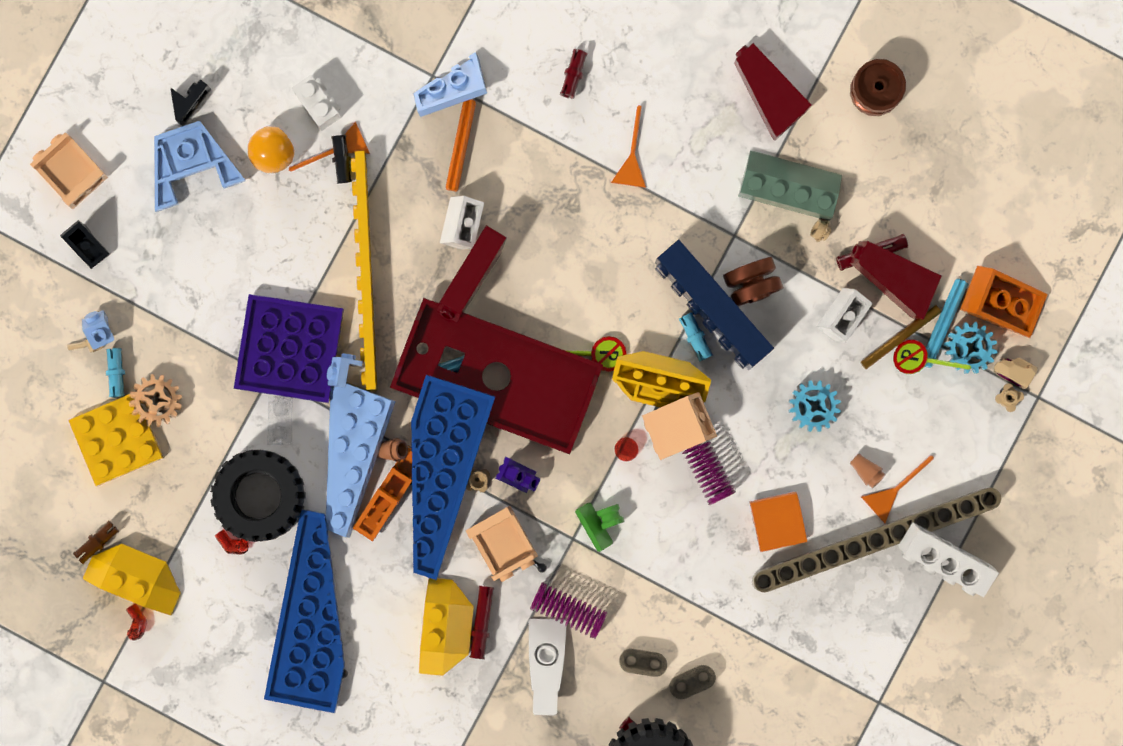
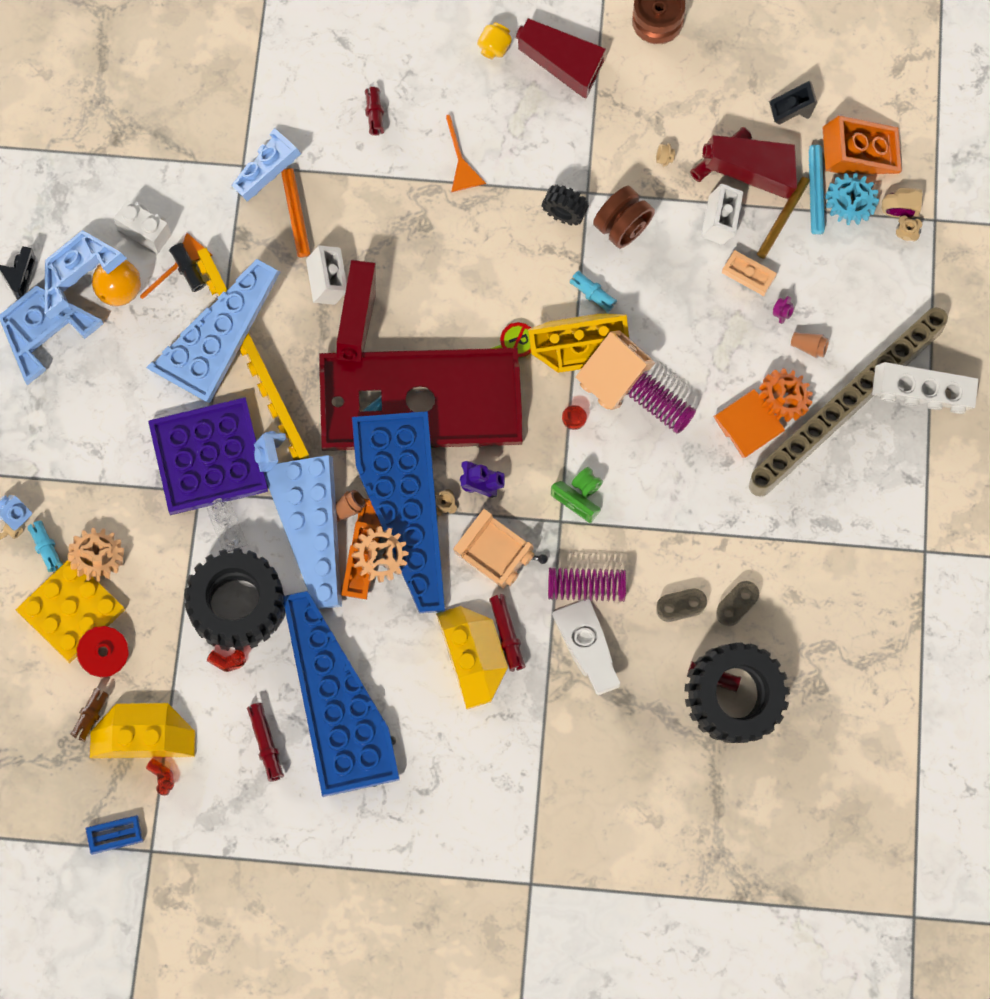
camera: 20 degrees left, 15 degrees down
dark blue brick [655,239,774,370] -> none
sand green slope [738,150,842,221] -> none
medium azure gear [788,380,841,432] -> none
orange piece [861,455,934,523] -> none
piece [893,340,971,374] -> none
none -> light blue wing [45,230,127,320]
none -> red plate [76,626,129,677]
none -> blue tile [85,815,143,855]
none -> light blue wing [146,259,280,403]
none -> dark red pin [247,703,284,782]
none -> light nougat gear [352,526,409,583]
none -> yellow head [477,22,512,60]
none -> black tyre [541,185,589,226]
none -> light nougat plate [722,250,777,296]
none -> orange gear [758,368,813,422]
none -> black slope [769,81,817,125]
none -> magenta plate [773,296,794,324]

